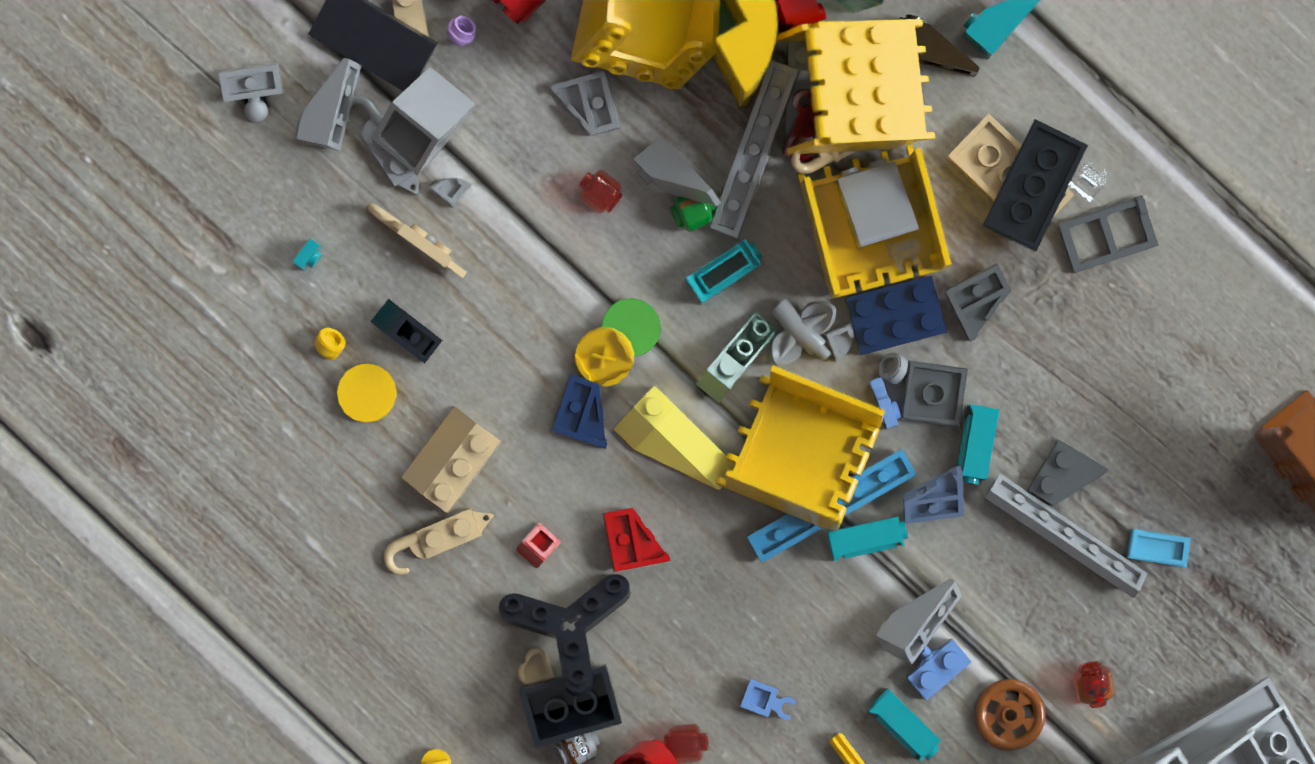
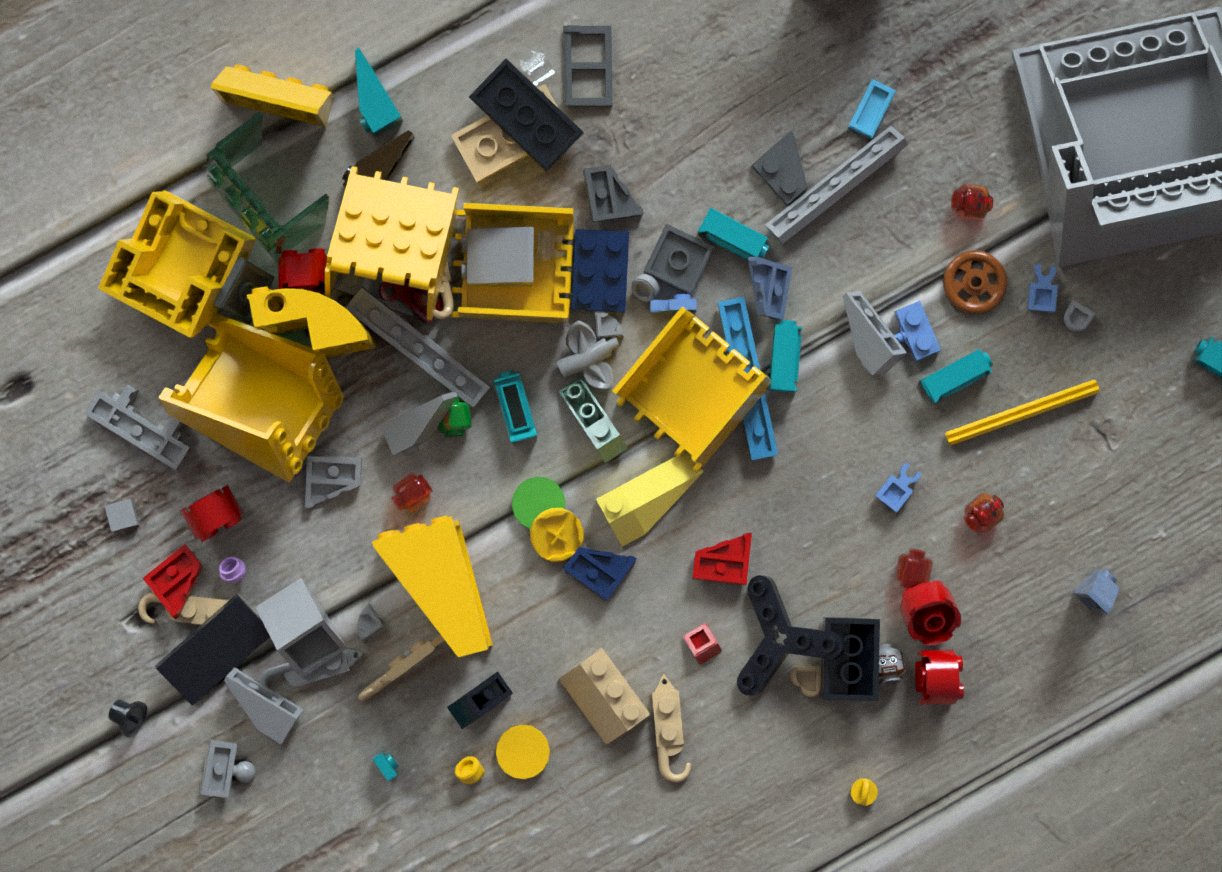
camera: 70 degrees left, 0 degrees up
none -> yellow windscreen [372,515,493,657]

